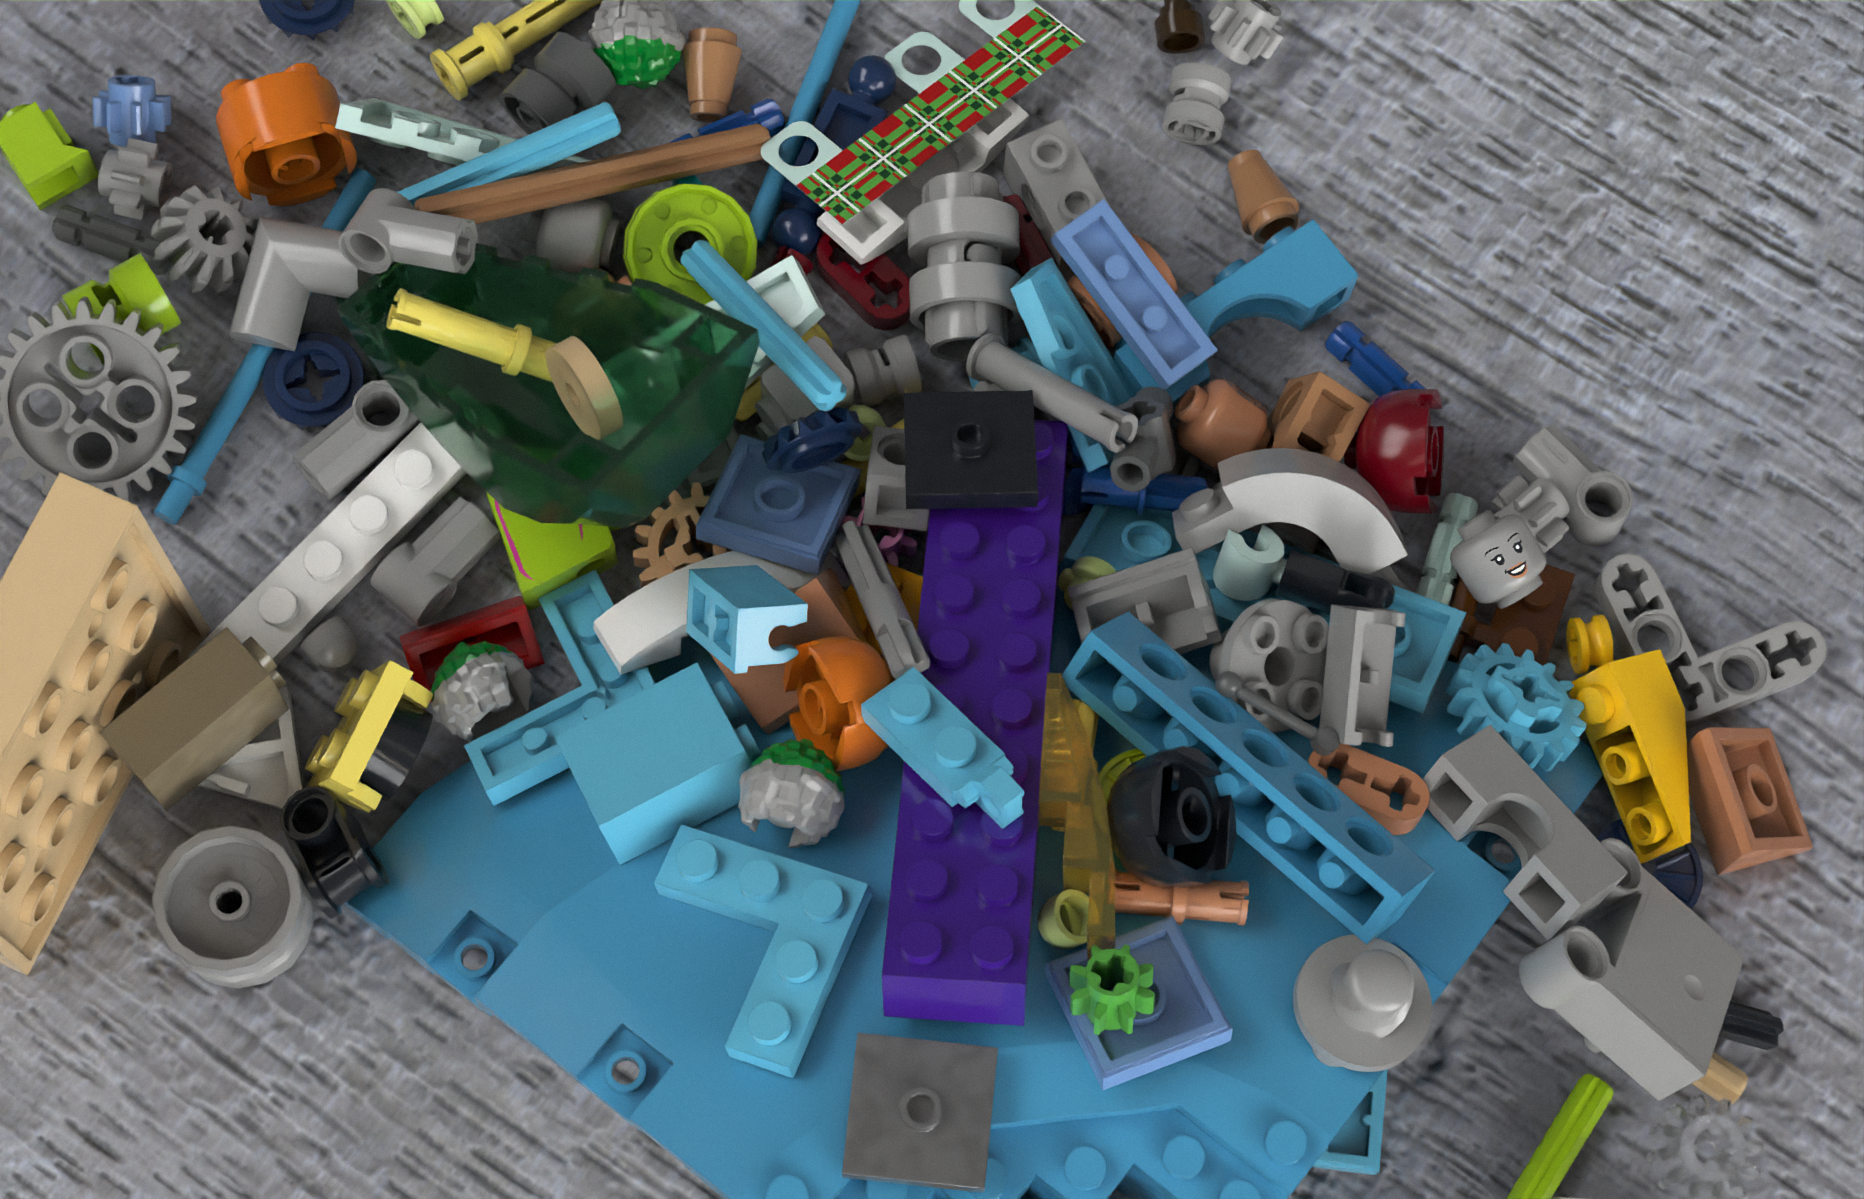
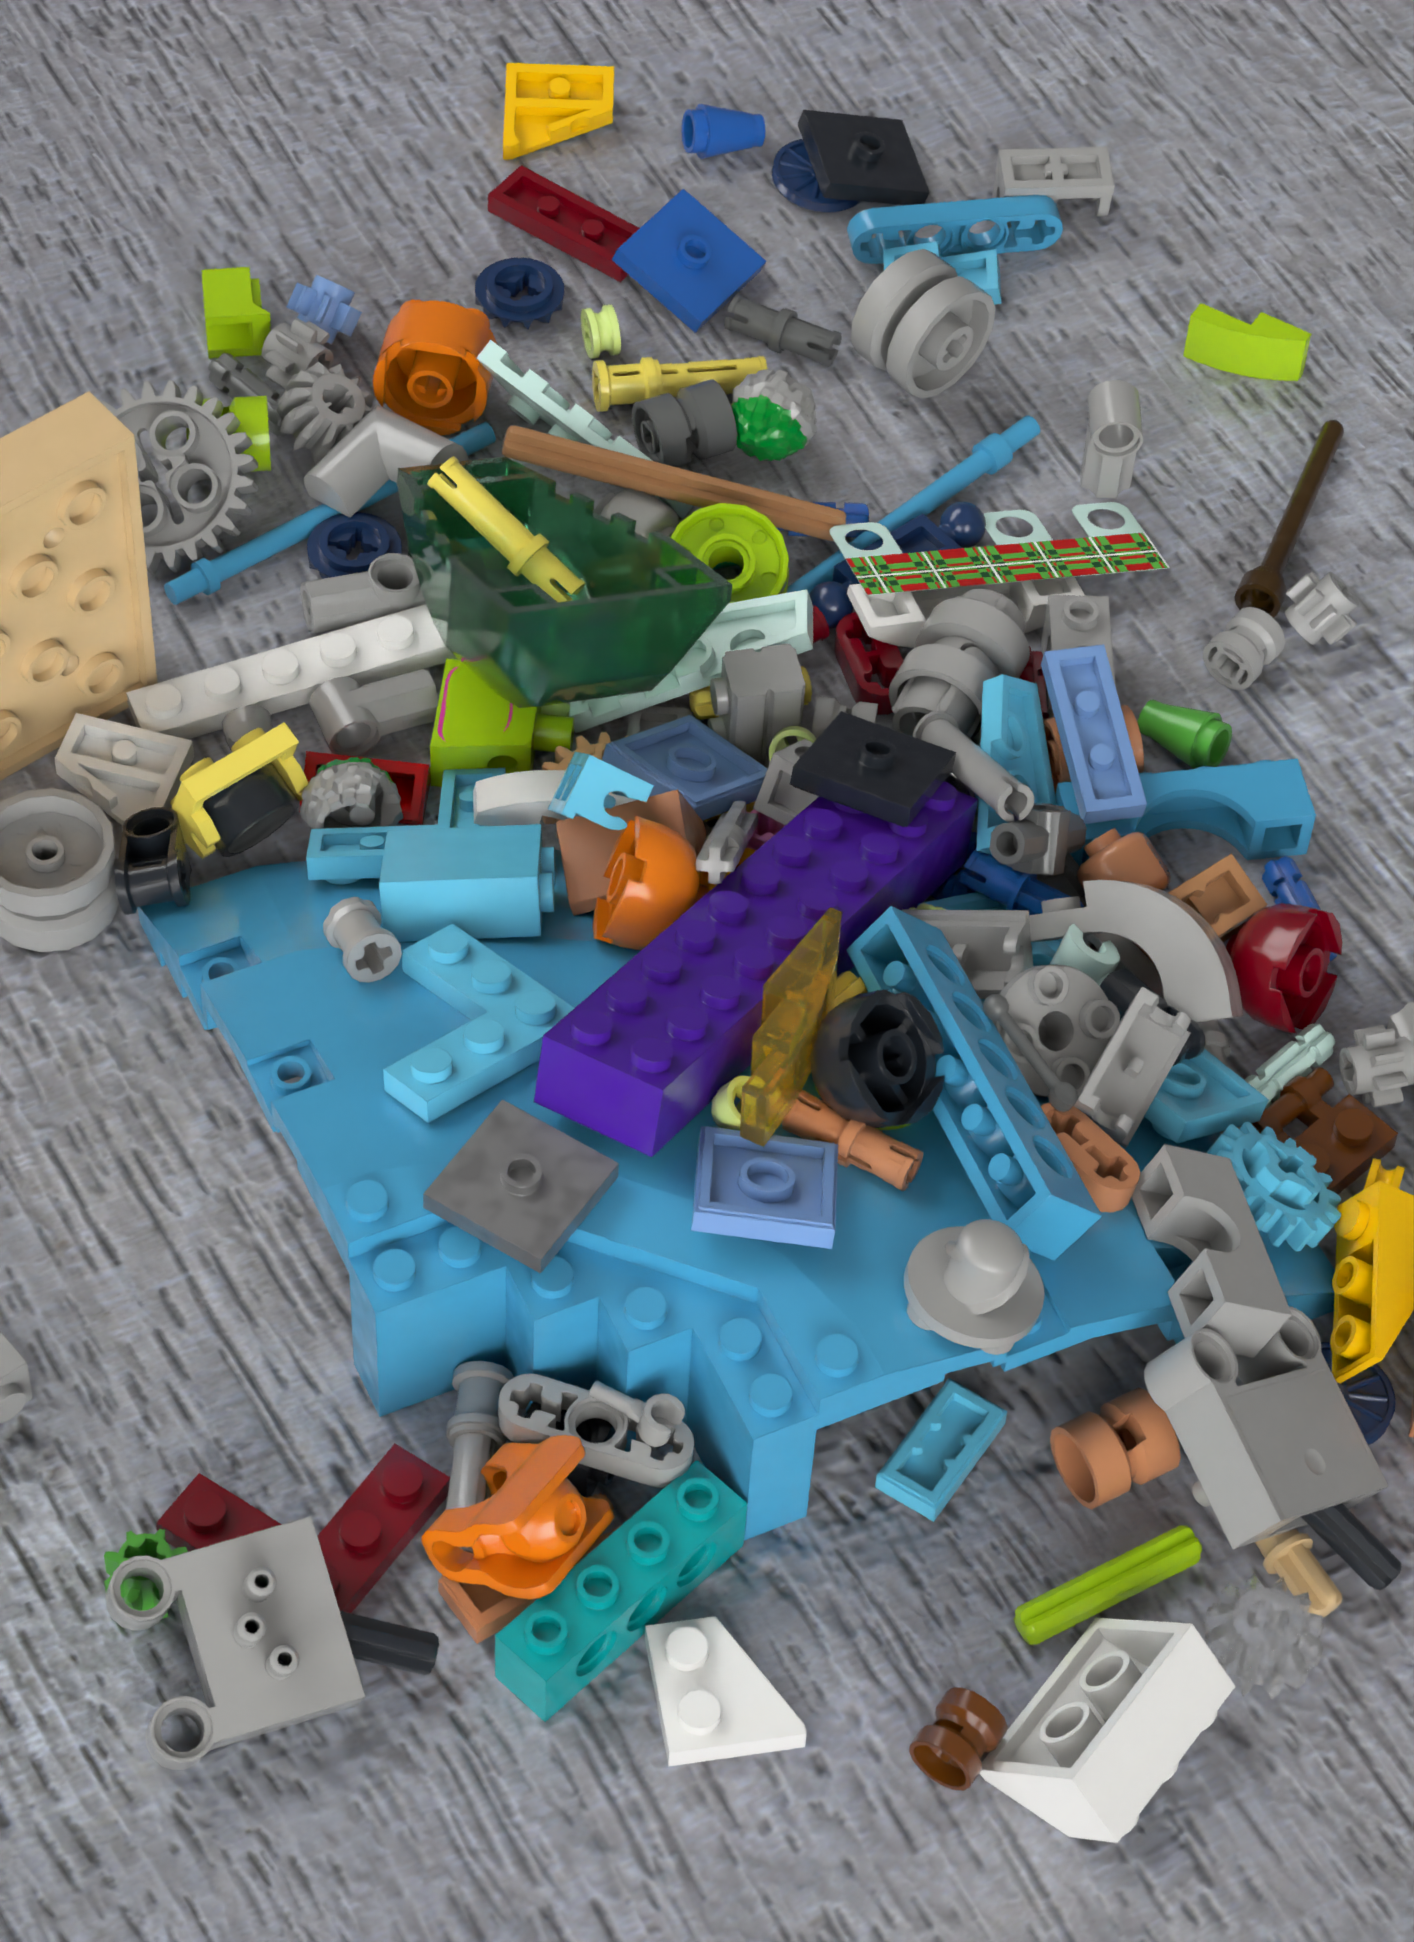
camera: 30 degrees right, 20 degrees down
dark tan brick [99,627,289,811] -> none
light grey piece [338,188,478,274] -> none
medium azure axle [398,102,621,206] -> none
tan piece [545,336,623,441] -> none
medium azure axle [681,240,847,411] -> none
medium nougat cone [682,28,742,122] -> none
light grey piece [738,738,846,848] -> none
dark blue gear [762,407,863,473] -> none
medium azure hinge [861,667,1024,829] -> none
bright green gear [1069,944,1155,1035] -> none
medium nougat cone [1227,150,1299,244] -> none
light grey head [1450,510,1547,609] -> none
none -> light grey bush [323,897,402,983]
none -> nougat wheel [1050,1387,1181,1509]
none -> bright green cone [1137,699,1232,769]

